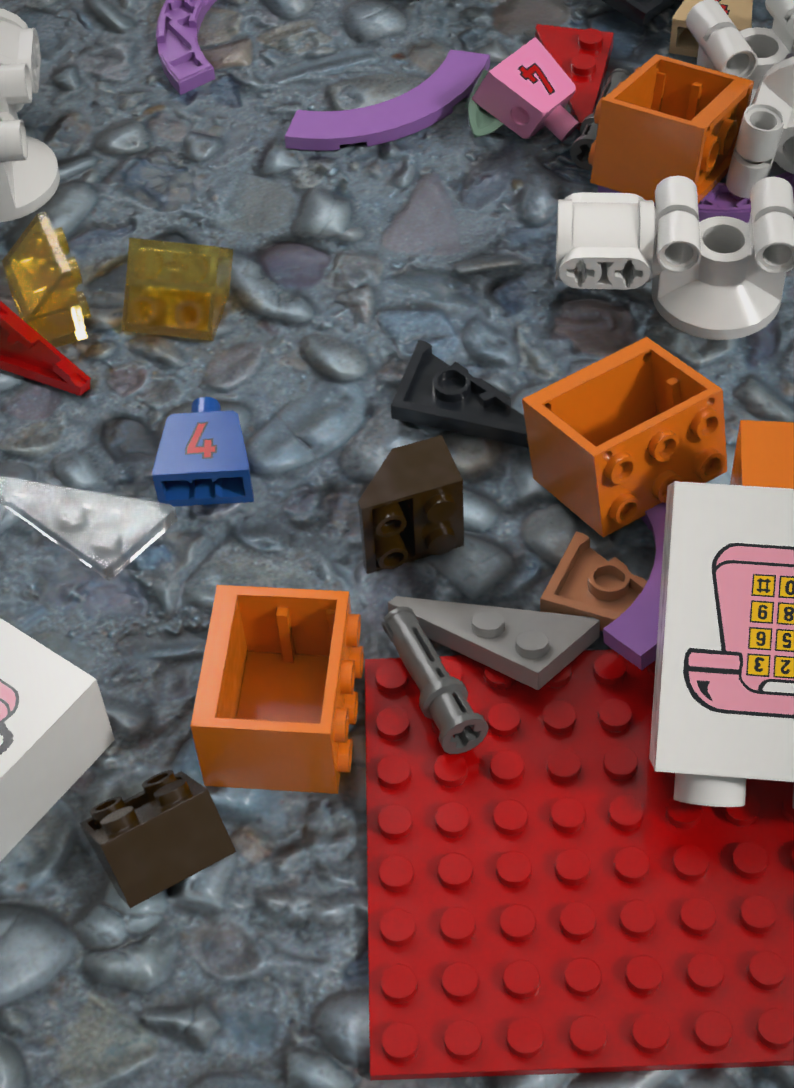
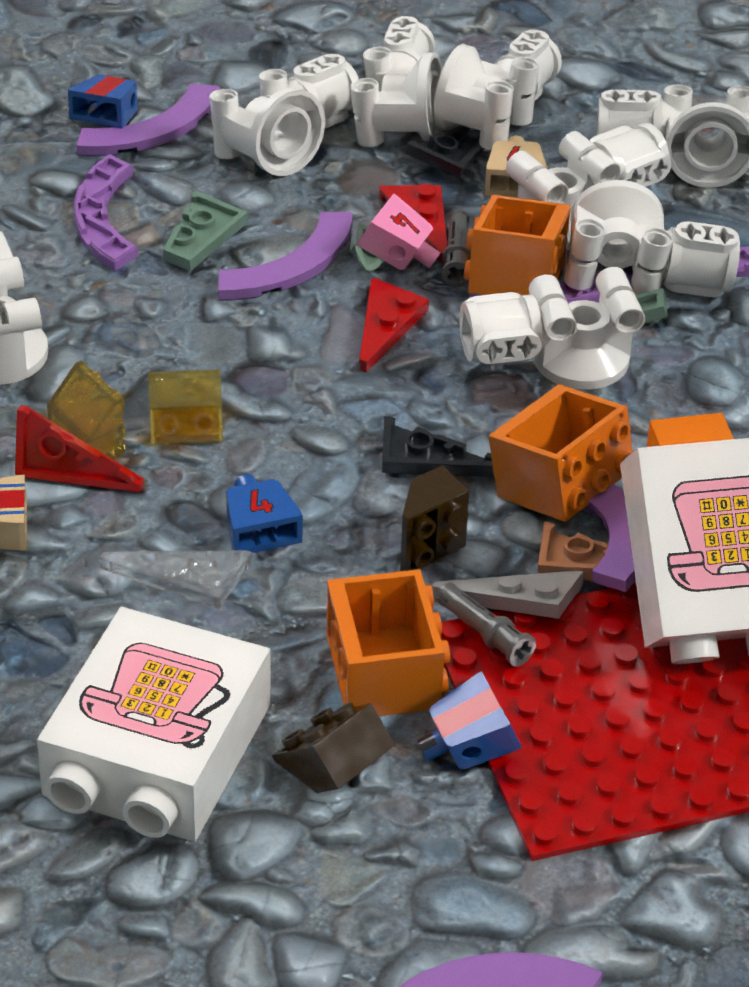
camera: 20 degrees left, 10 degrees down
none -> sand green wing [163,190,248,271]
none -> red wing [359,278,429,373]
none -> blue torso [417,671,522,769]

